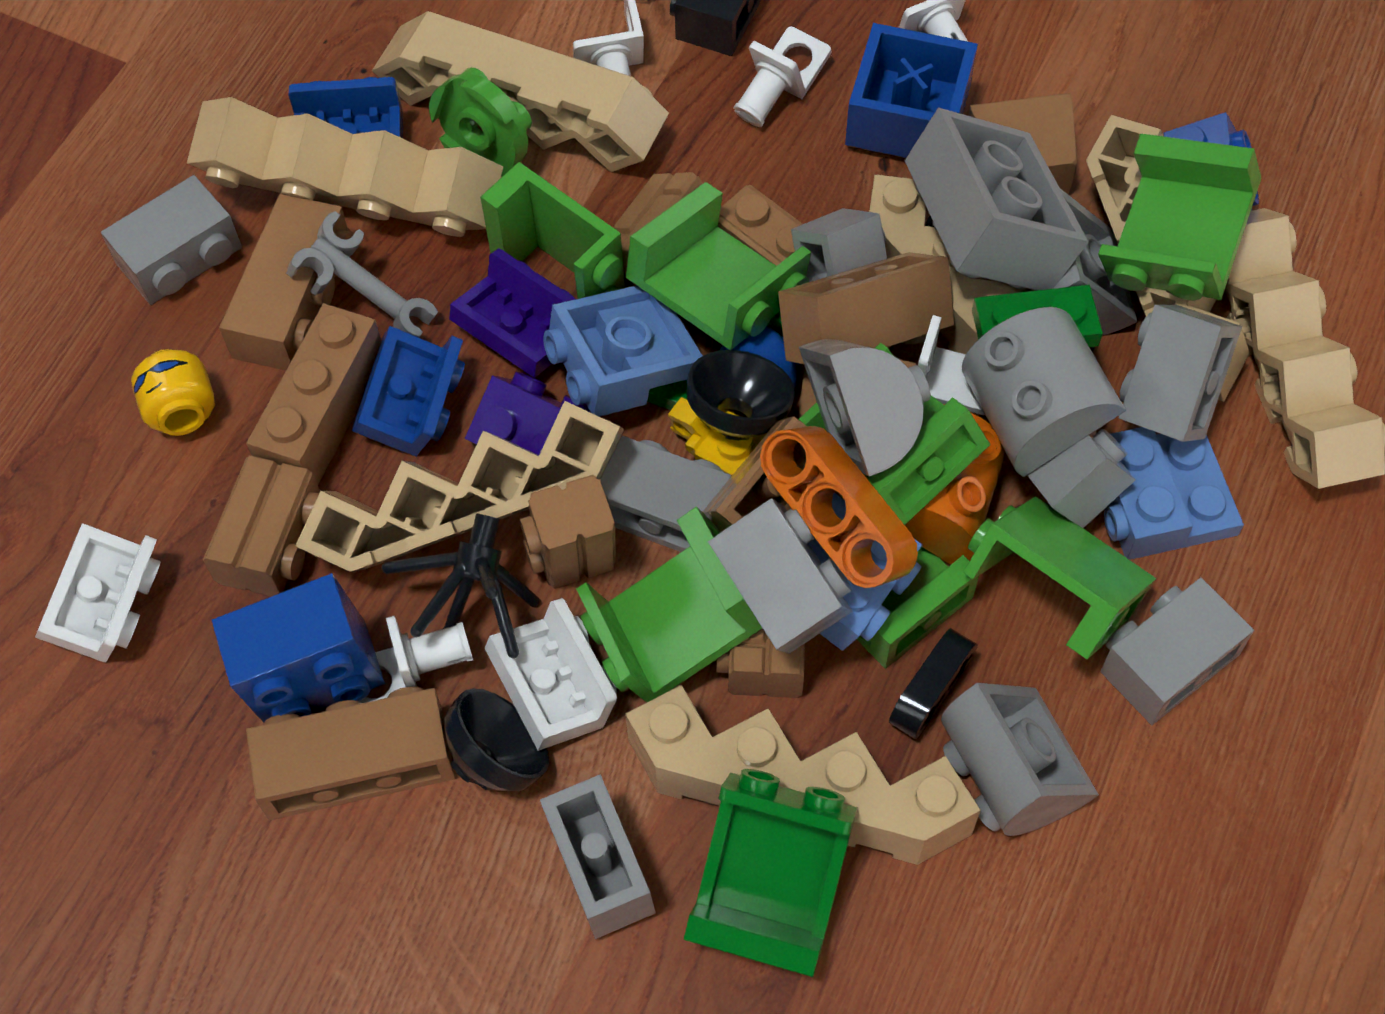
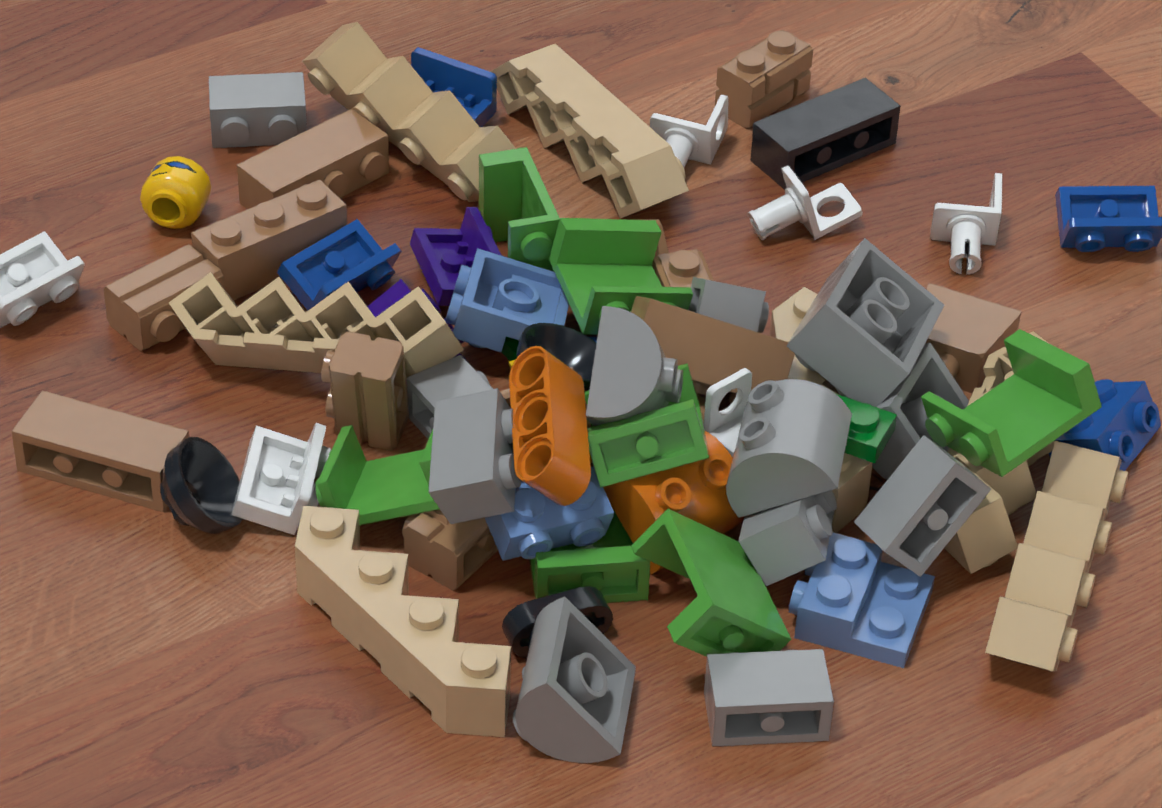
camera: 30 degrees right, 20 degrees down
blue brick [212,573,385,723] -> none
light grey bar [286,211,438,338] -> none
white bracket [359,616,473,703] -> none
black plant [381,513,540,658] -> none
bright green plate [429,67,532,177] -> none
light grey brick [540,774,656,939] -> none
green panel [683,769,858,977] -> none
blue brick [845,23,978,158] -> none

